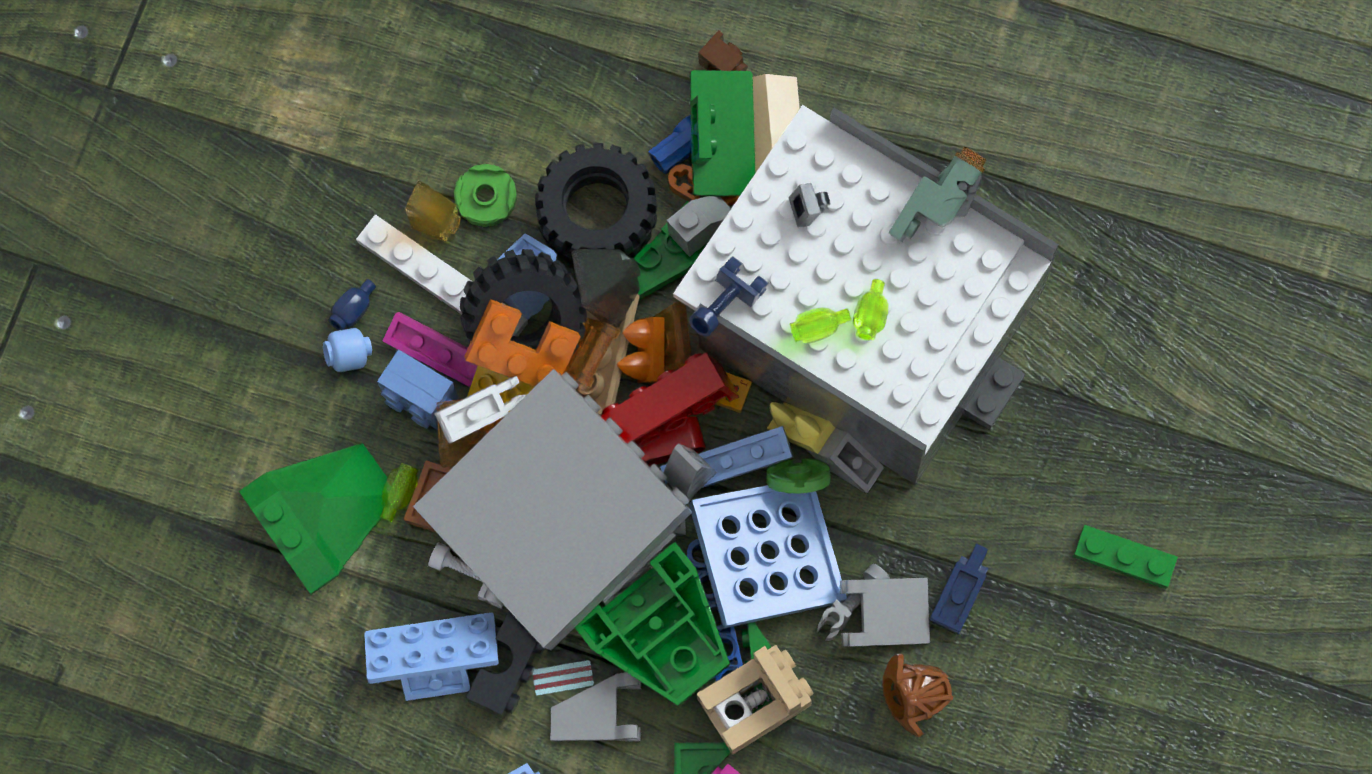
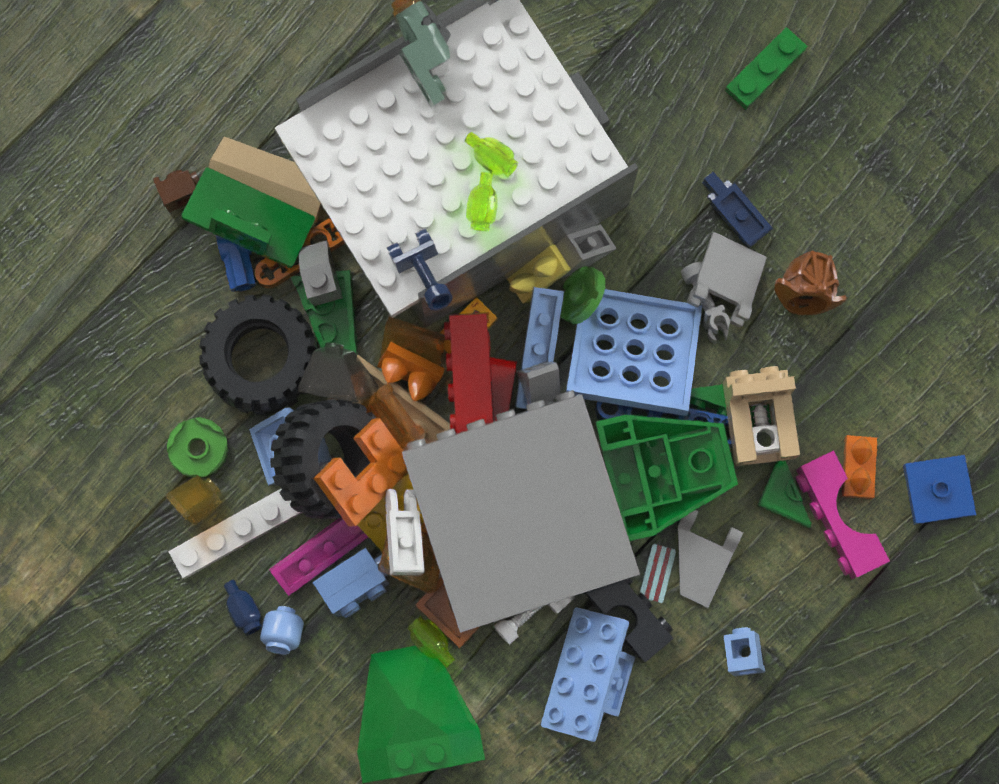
camera: 70 degrees left, 5 degrees up
tile [788,183,831,228] -> none

